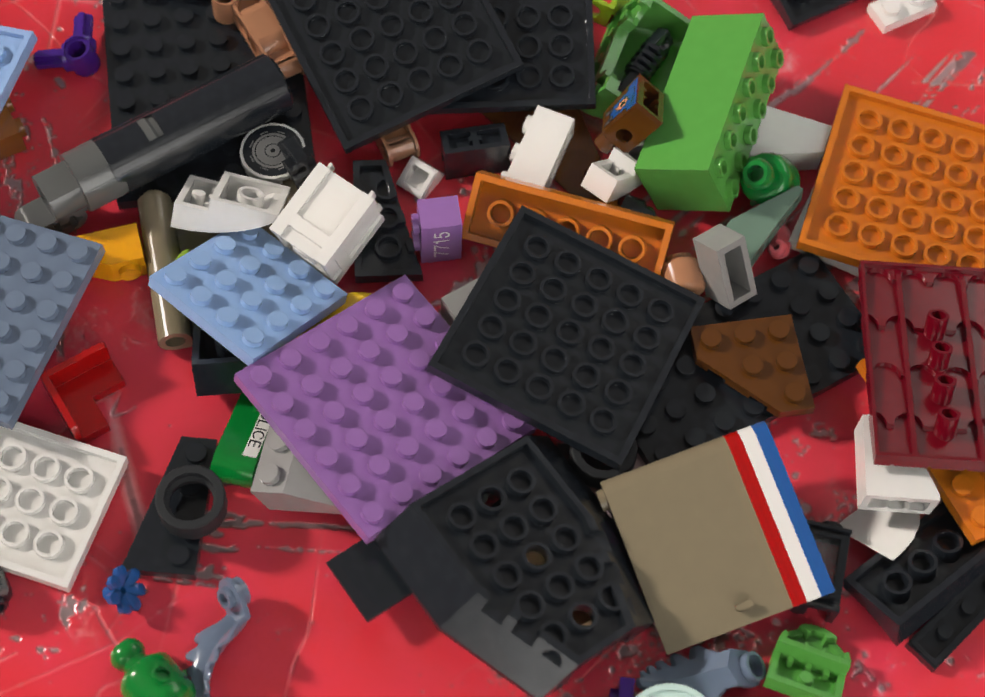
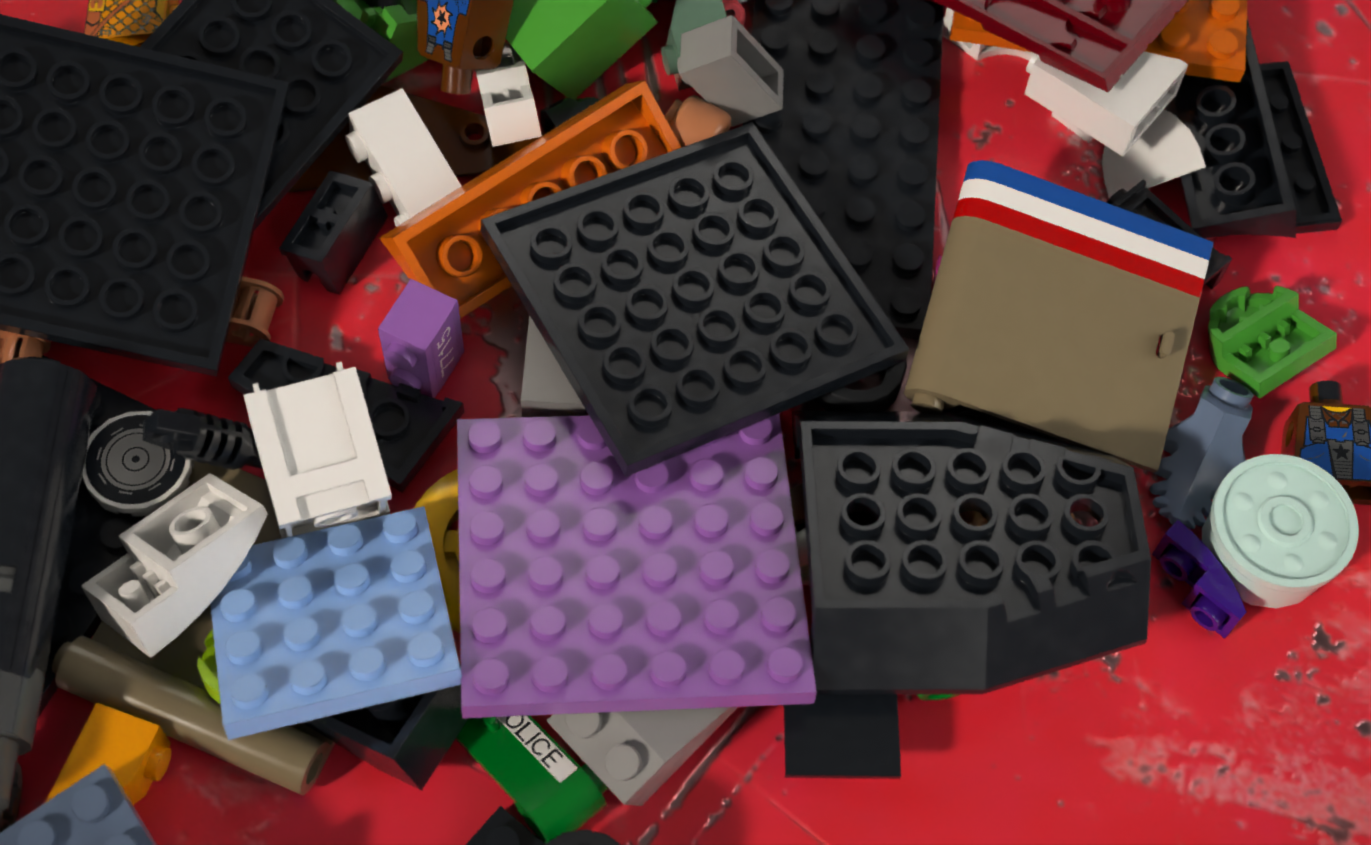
camera: 55 degrees left, 0 degrees up
white slope [396,156,445,199] -> none
reddish brown plate [688,314,815,418] -> none

